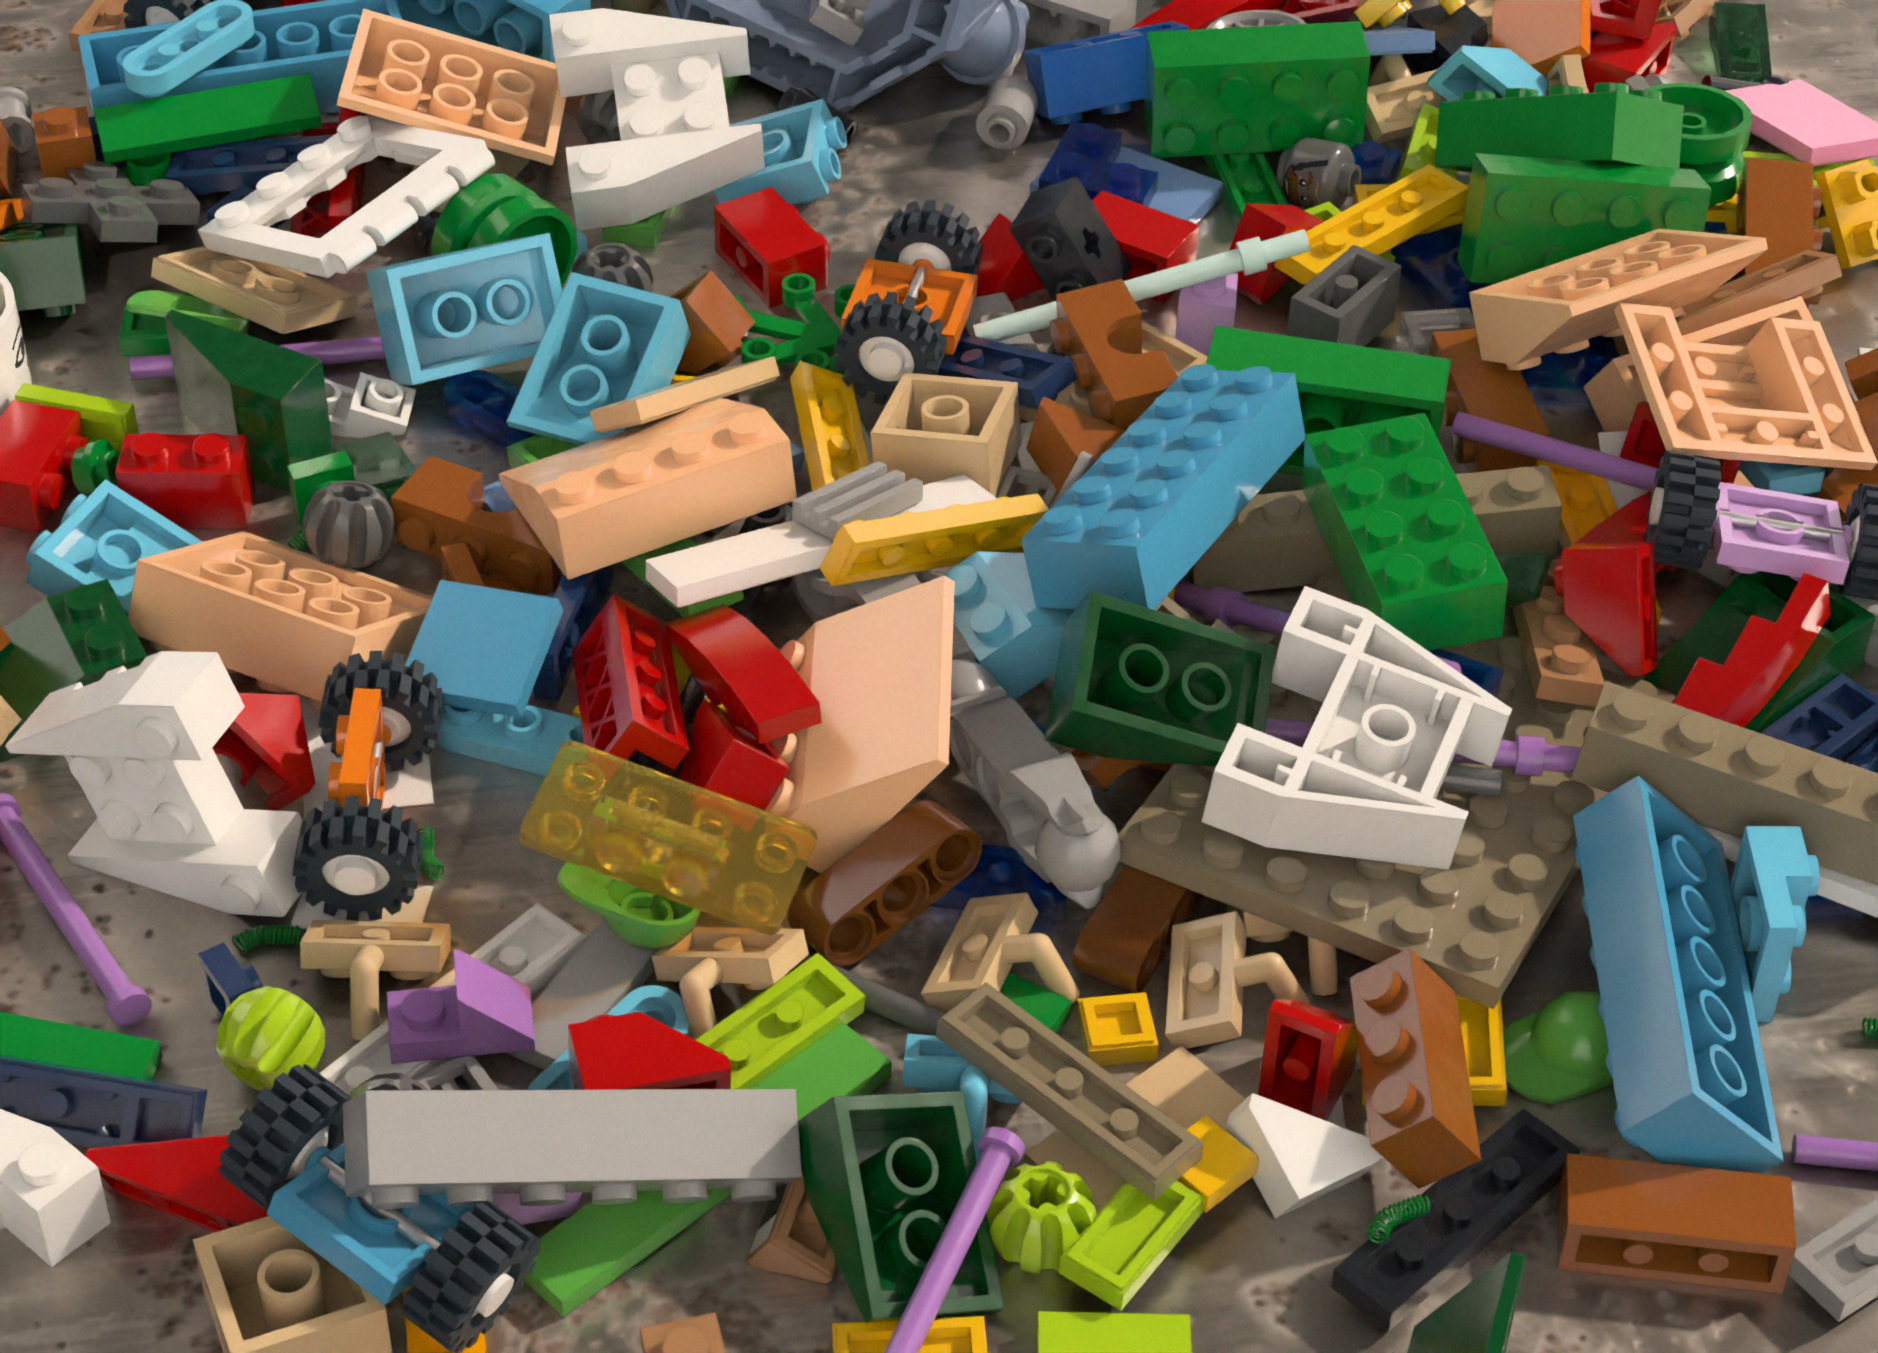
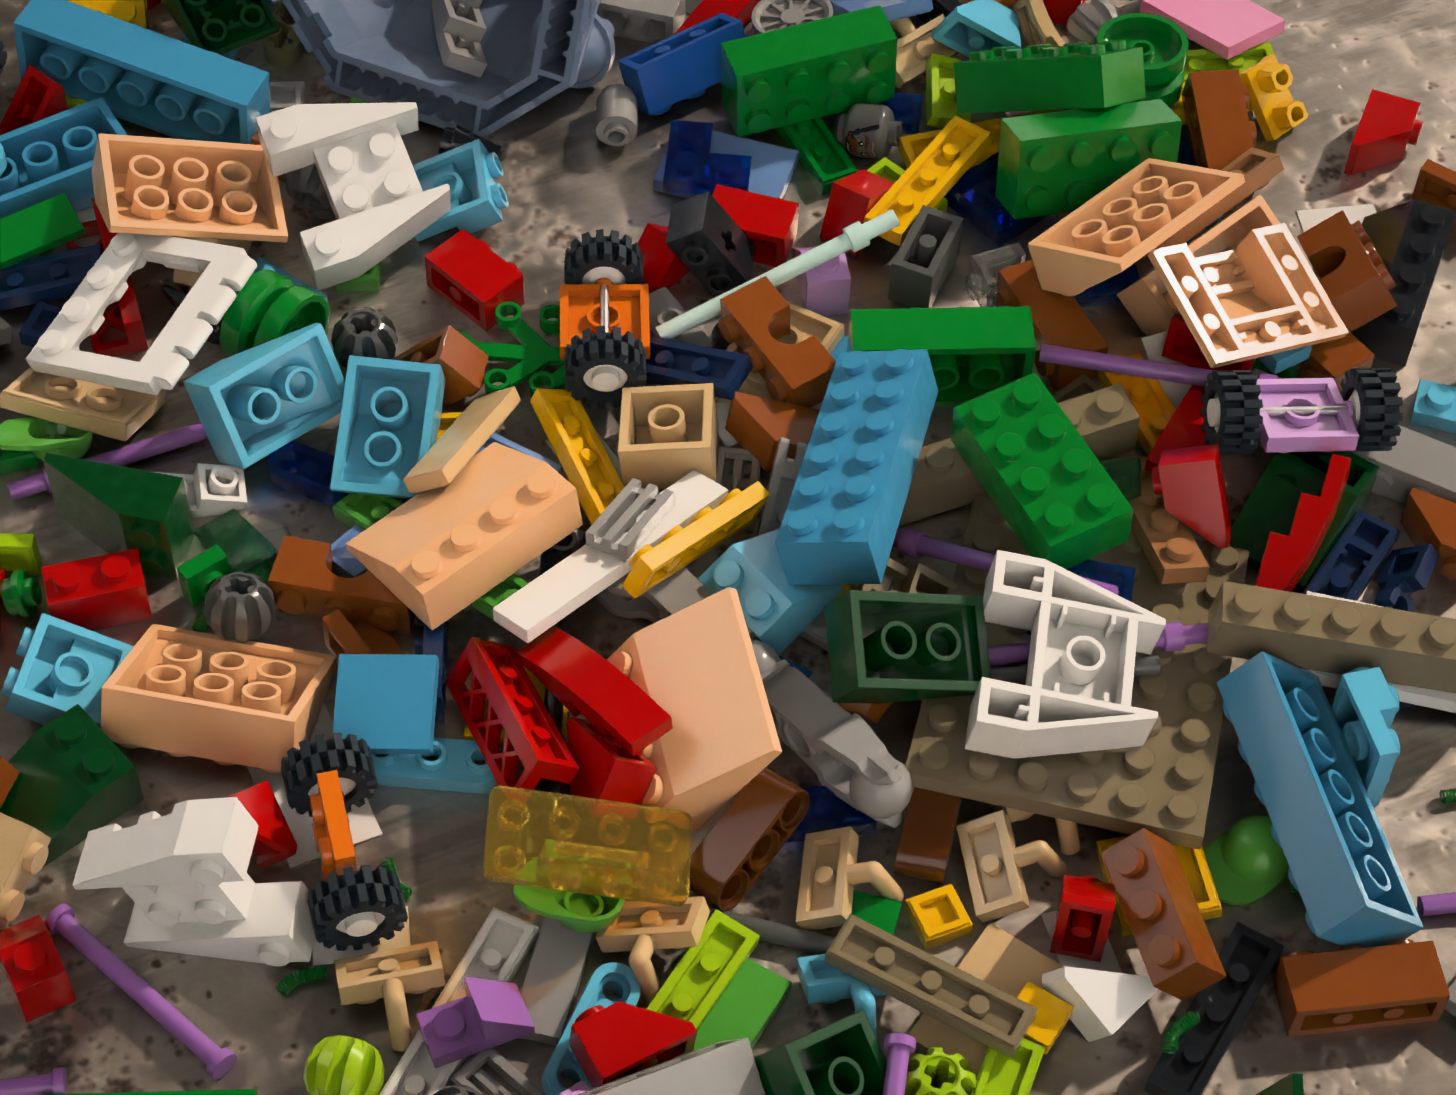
camera: 15 degrees left, 10 degrees up
dark blue plate [198,942,263,1020] -> none

